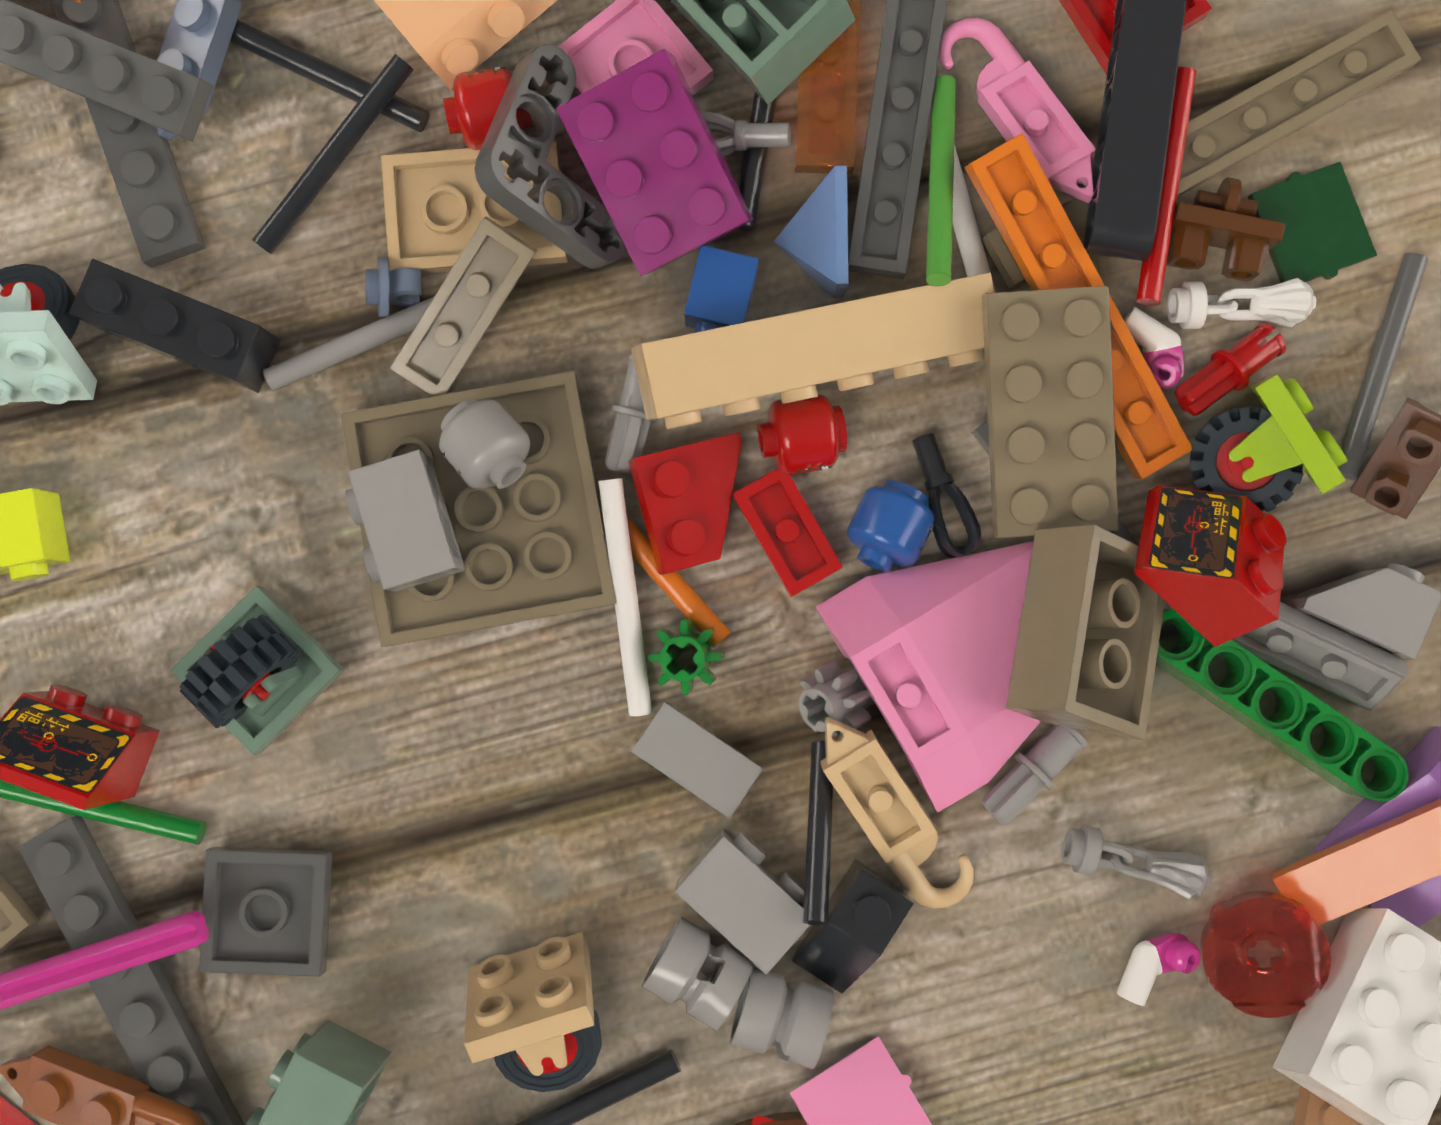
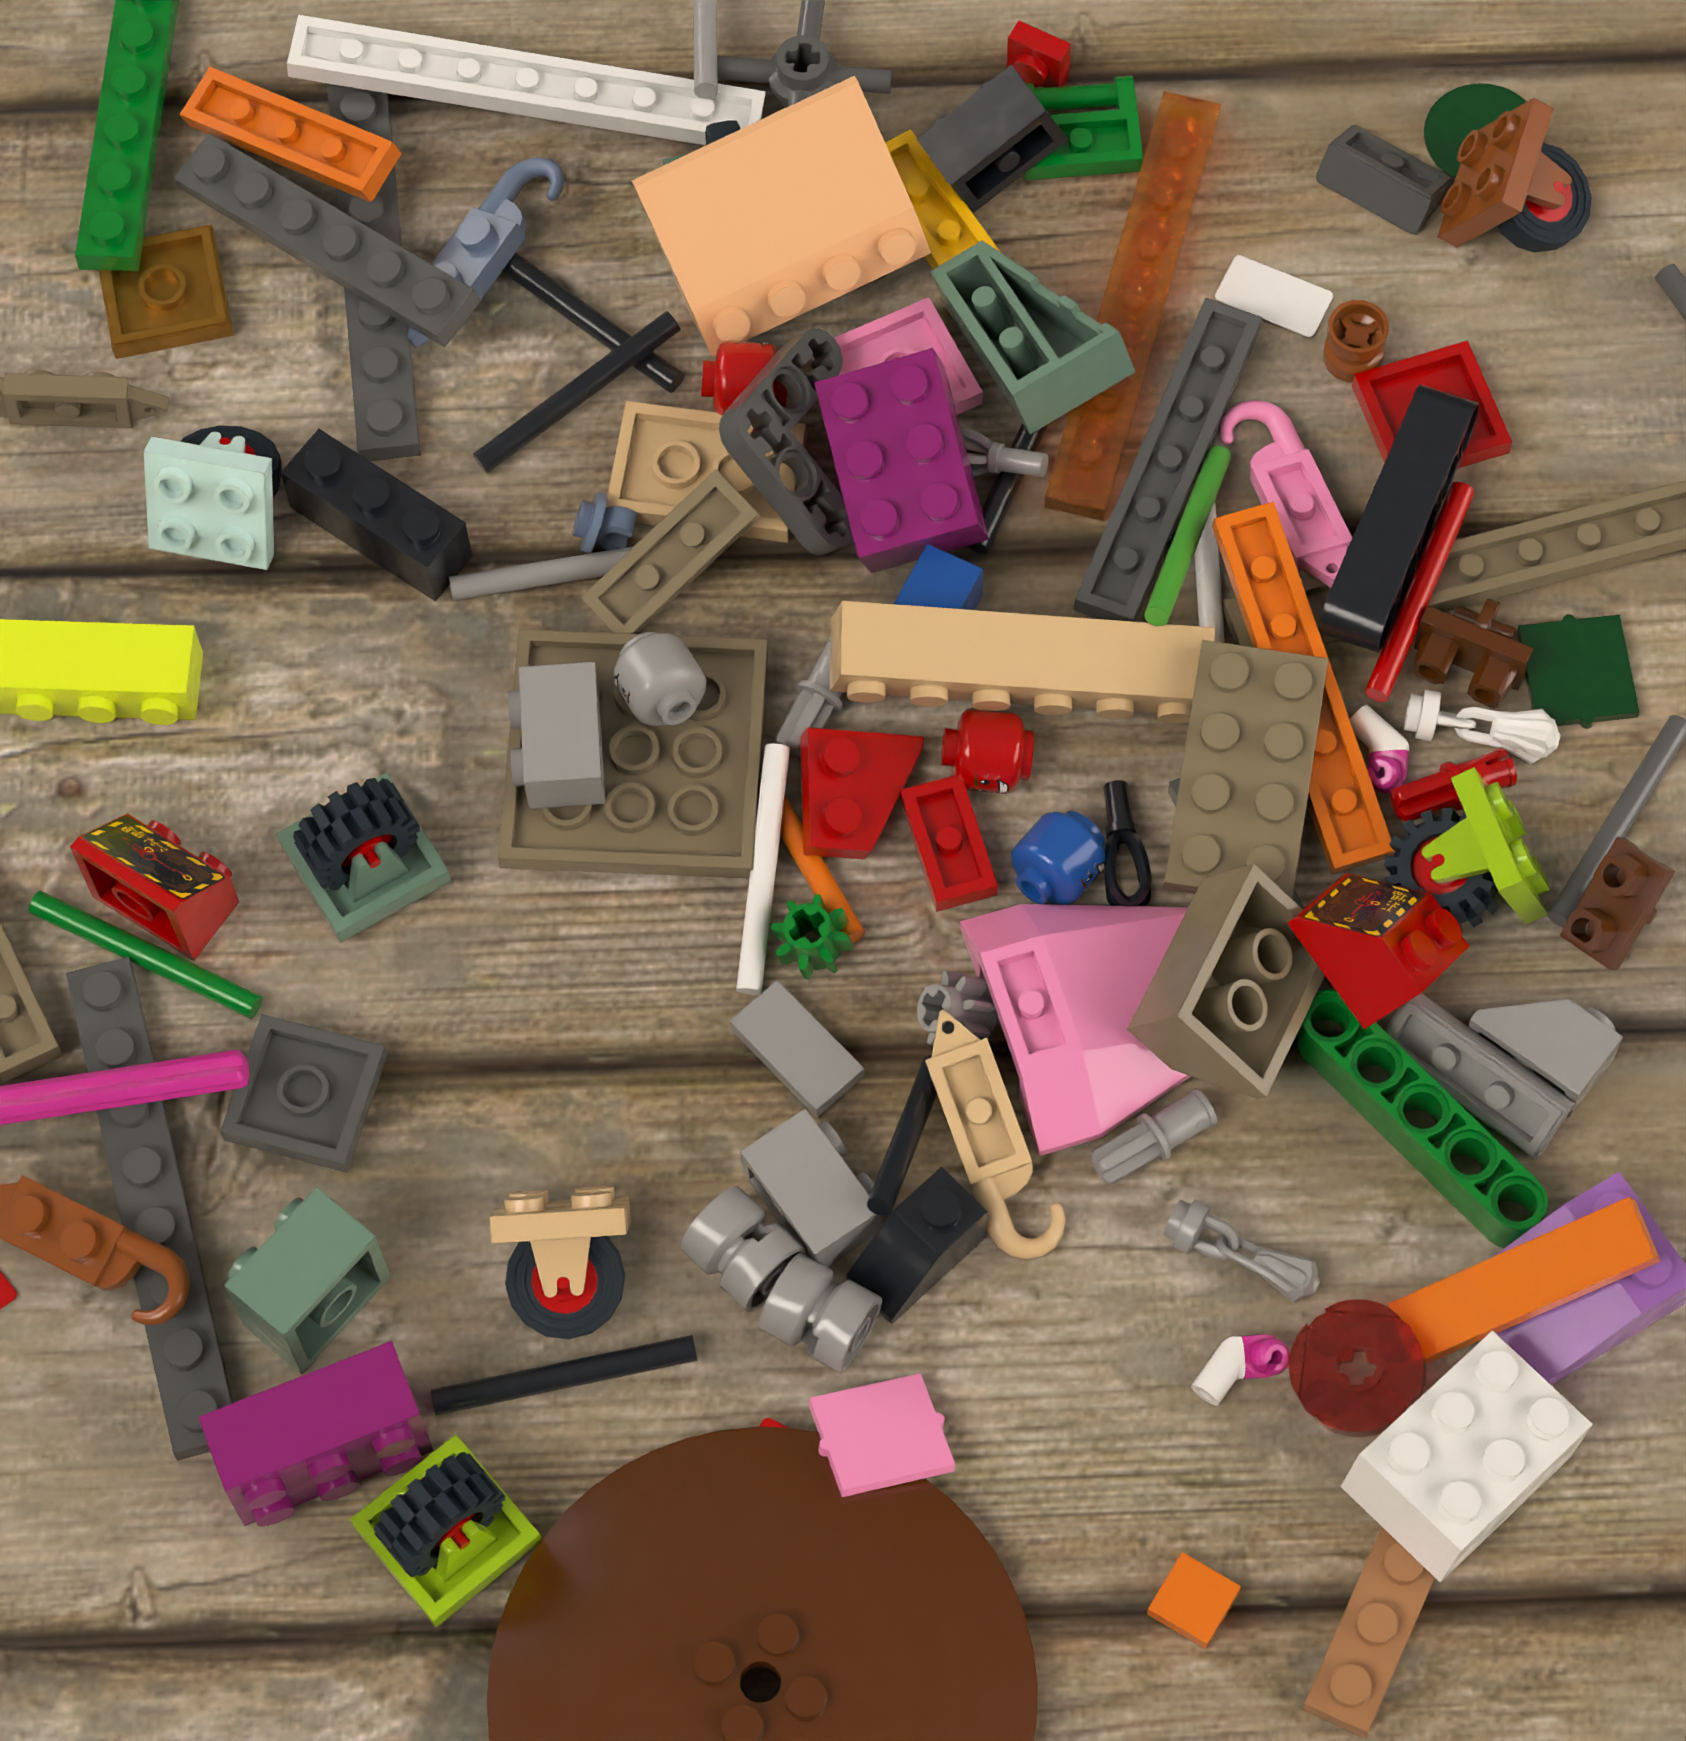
camera: 15 degrees right, 20 degrees down
medium blue slope [774,166,849,298] -> none

